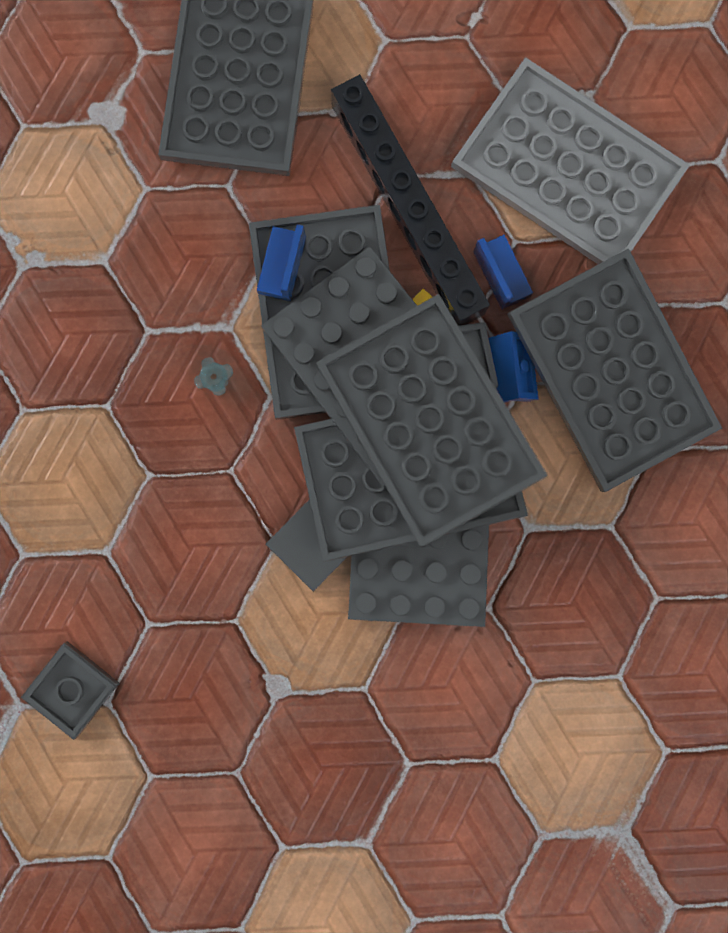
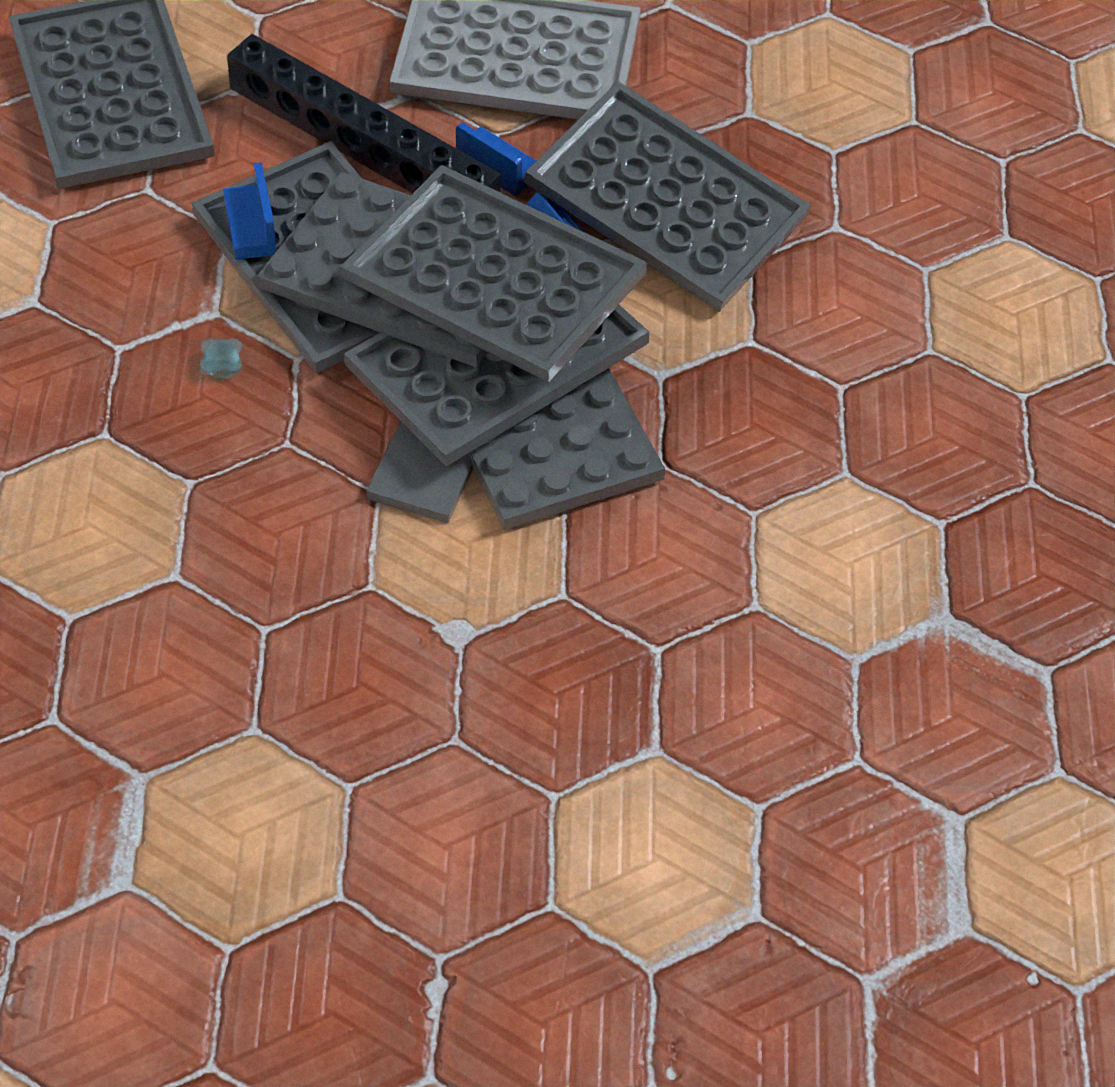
camera: 30 degrees left, 30 degrees down
dark grey tile [21,641,120,740] -> none

